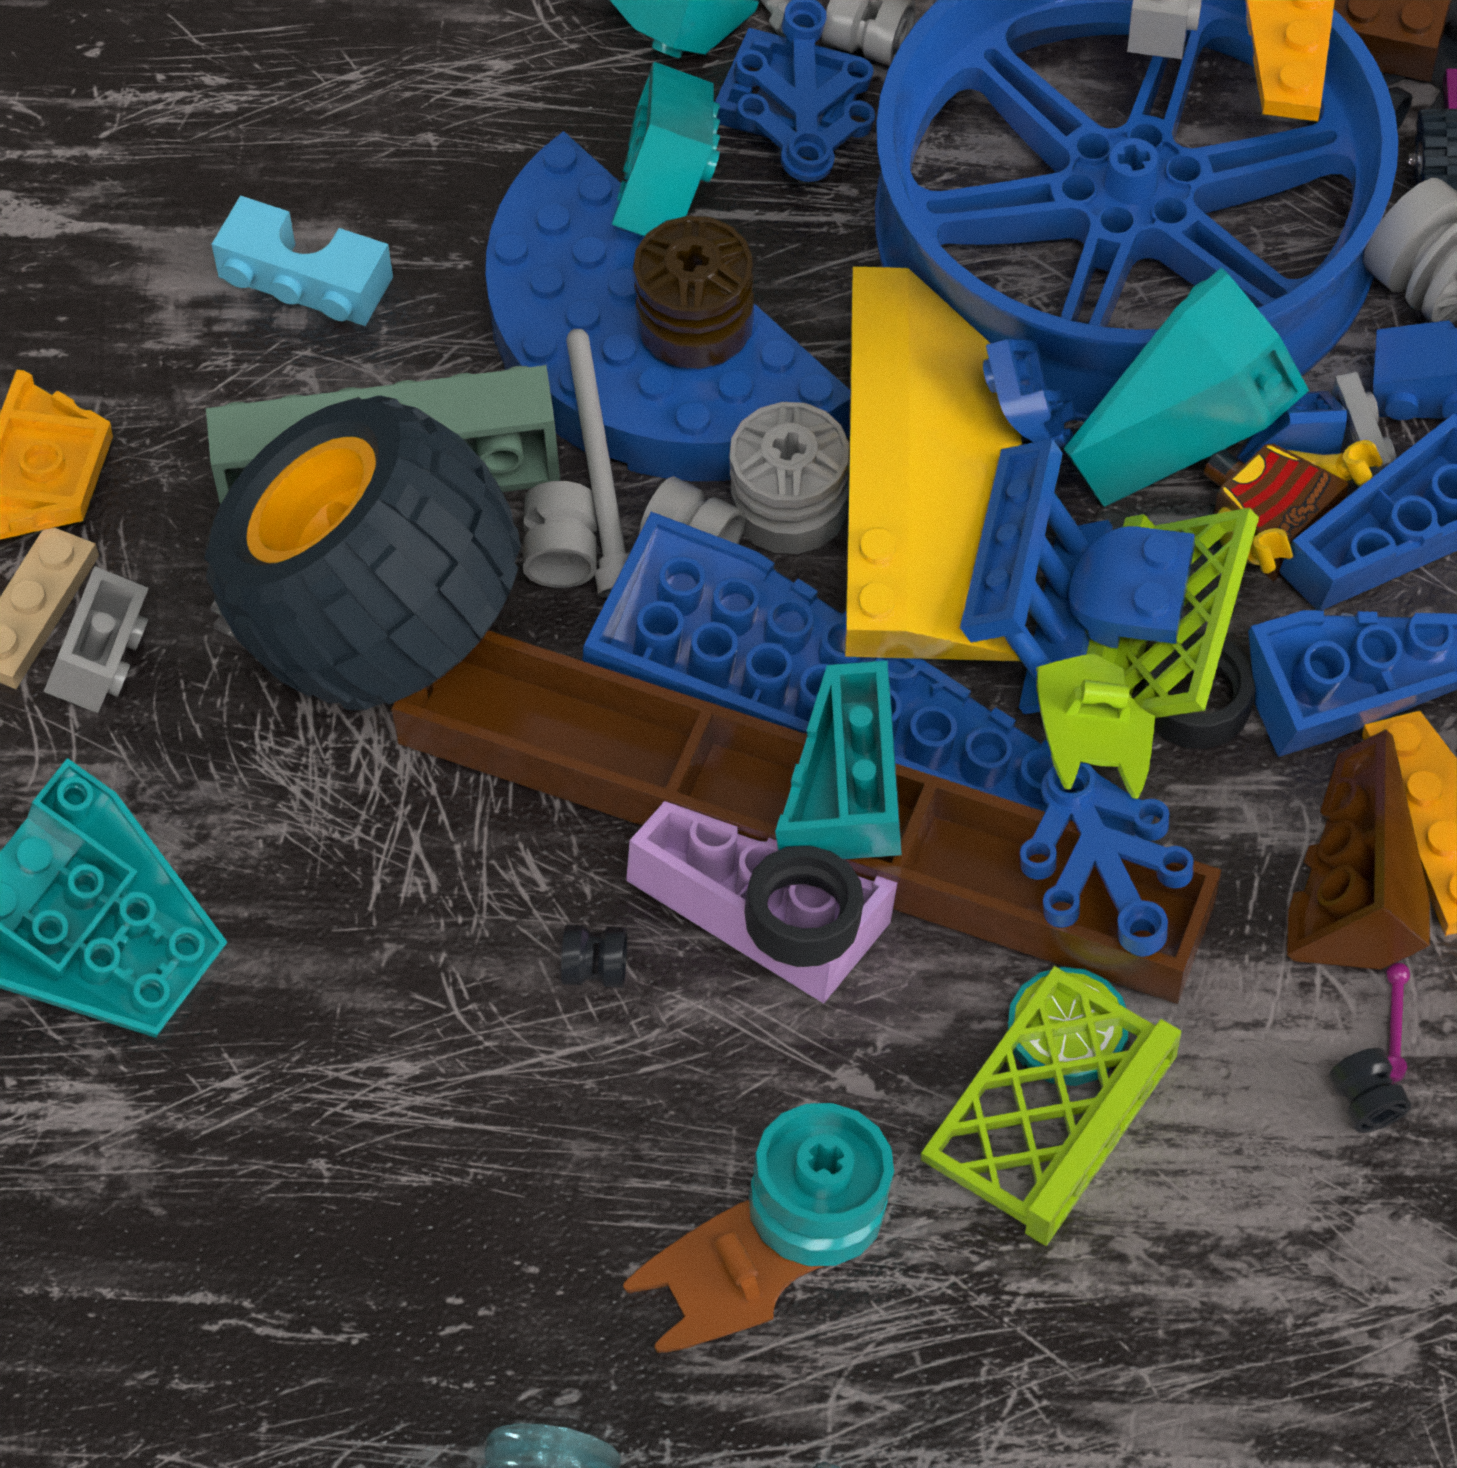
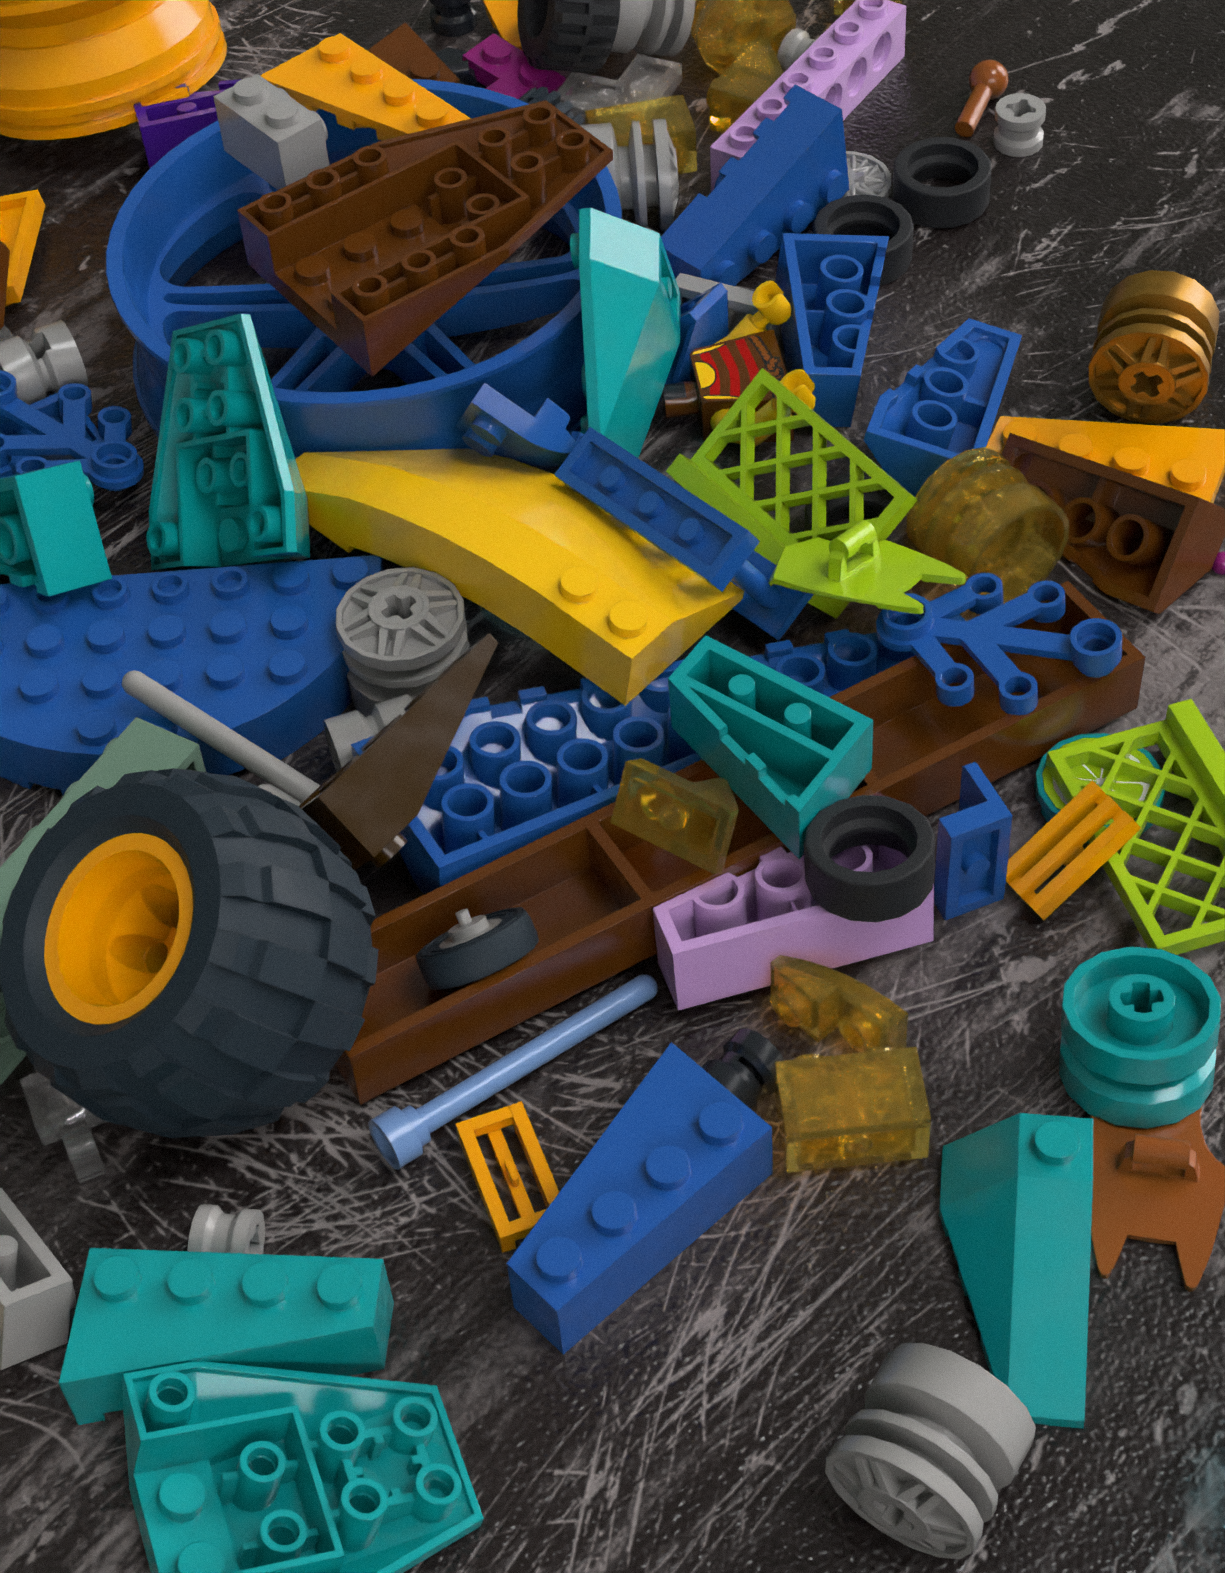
camera: 50 degrees left, 10 degrees down
dark brown wheel [633,216,754,369] -> none
blue slope [1069,526,1195,649] -> none
none -> teal wedge [58,1248,394,1425]
none -> teal wedge [146,314,310,571]
none -> light grey wheel [187,1204,265,1254]
none -> reddish brown wedge [237,100,613,376]
none -> dark brown wedge [299,633,498,871]
none -> medium blue piece [368,974,658,1170]
none -> black wheel [416,907,539,990]
none -> light orange tile [455,1101,559,1253]
none -> blue wedge [506,1042,773,1355]
none -> clear yellow slope [610,758,739,874]
none -> clear yellow slope [770,955,908,1069]
none -> clear yellow brick [775,1046,931,1173]
none -> light grey wheel [825,1343,1036,1559]
none -> clear yellow wheel [907,447,1069,604]
none -> blue panel [934,762,1013,921]
none -> teal wedge [939,1113,1094,1429]
none -> light orange tile [1006,780,1141,920]

